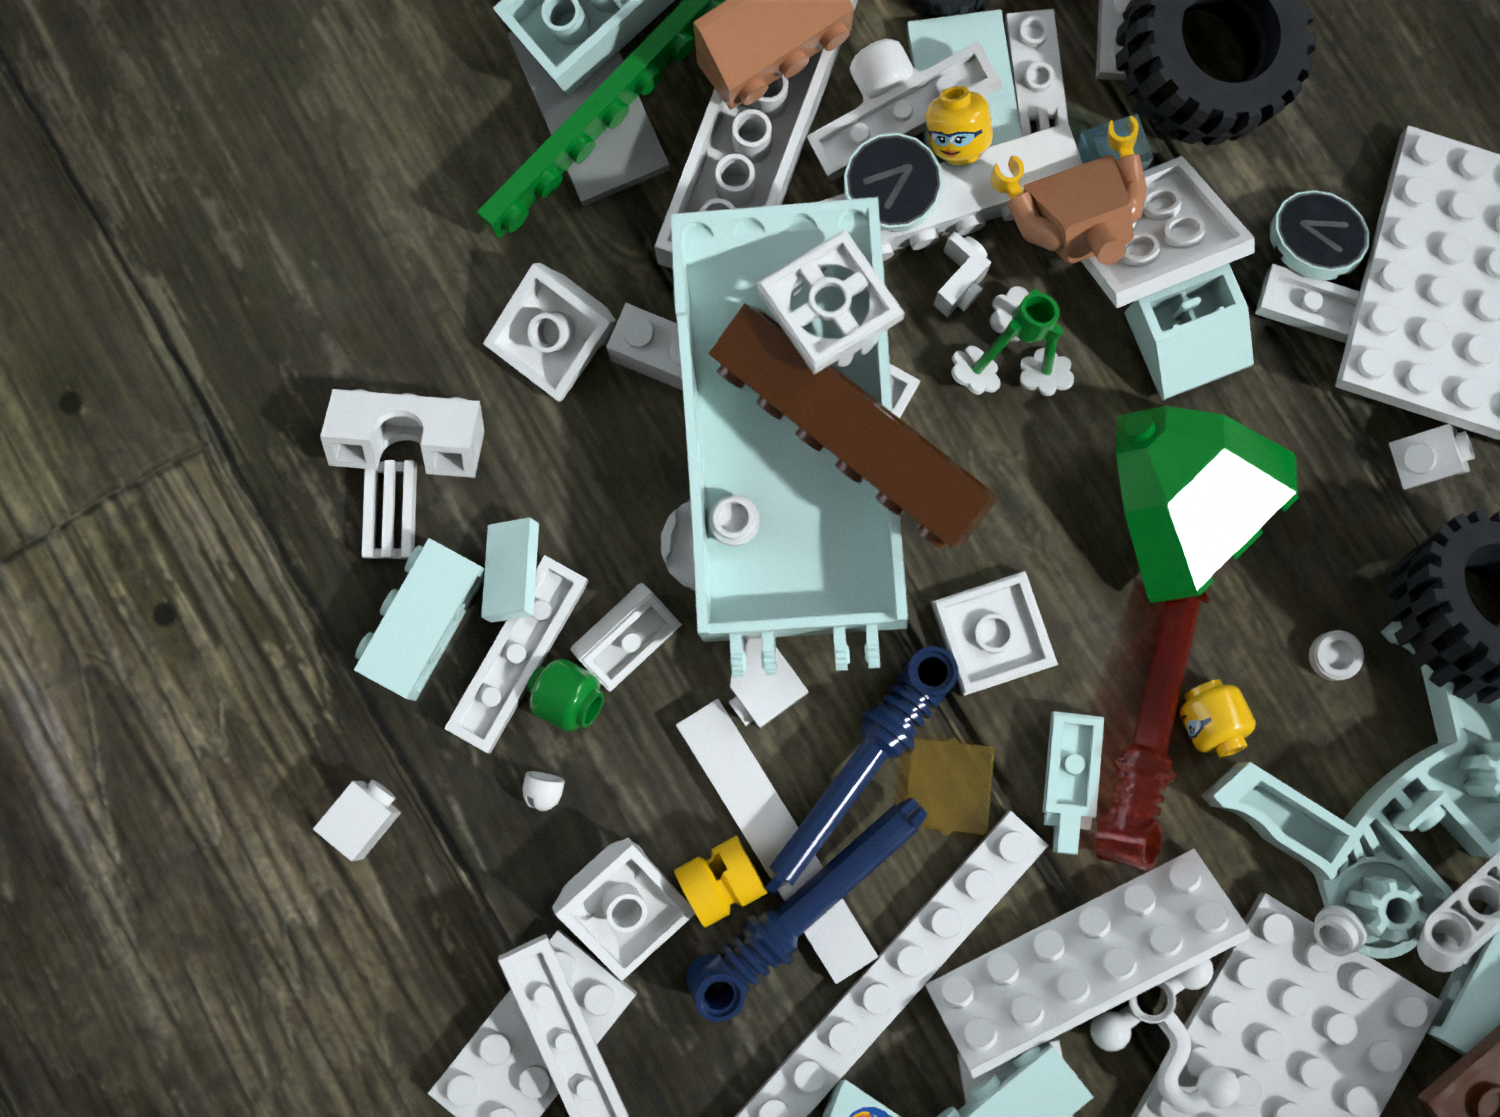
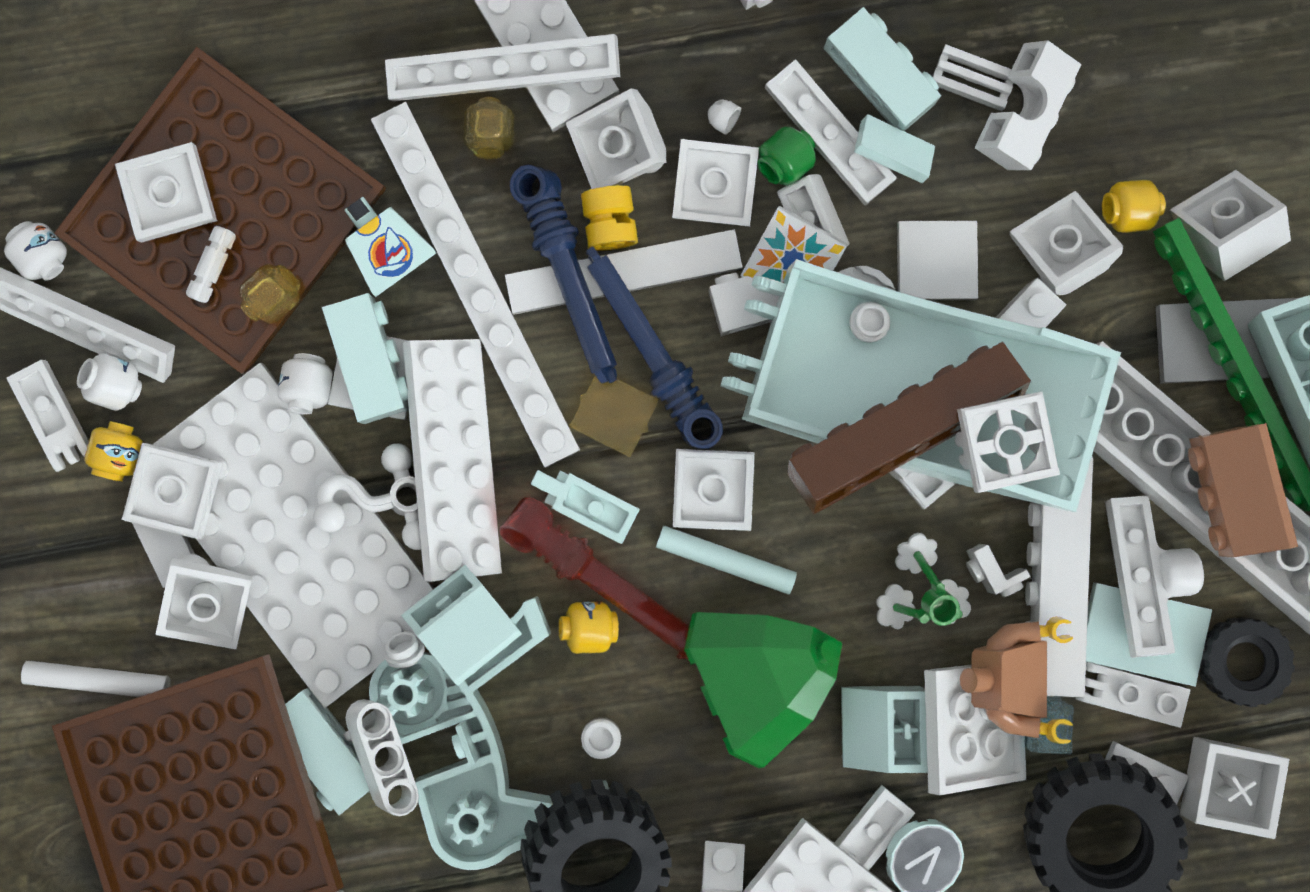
camera: 105 degrees right, 5 degrees up
black tile [844,133,943,232] -> none
yellow head [925,86,993,165] -> none
none -> light aqua slope [401,565,522,686]
none -> clear yellow head [463,97,514,159]
none -> light aqua piece [656,525,797,595]
none -> white plate [672,139,759,227]
none -> tile [740,206,848,283]
none -> white tile [897,221,978,301]
none -> yellow head [1102,180,1166,233]
none -> white slope [1170,170,1291,281]

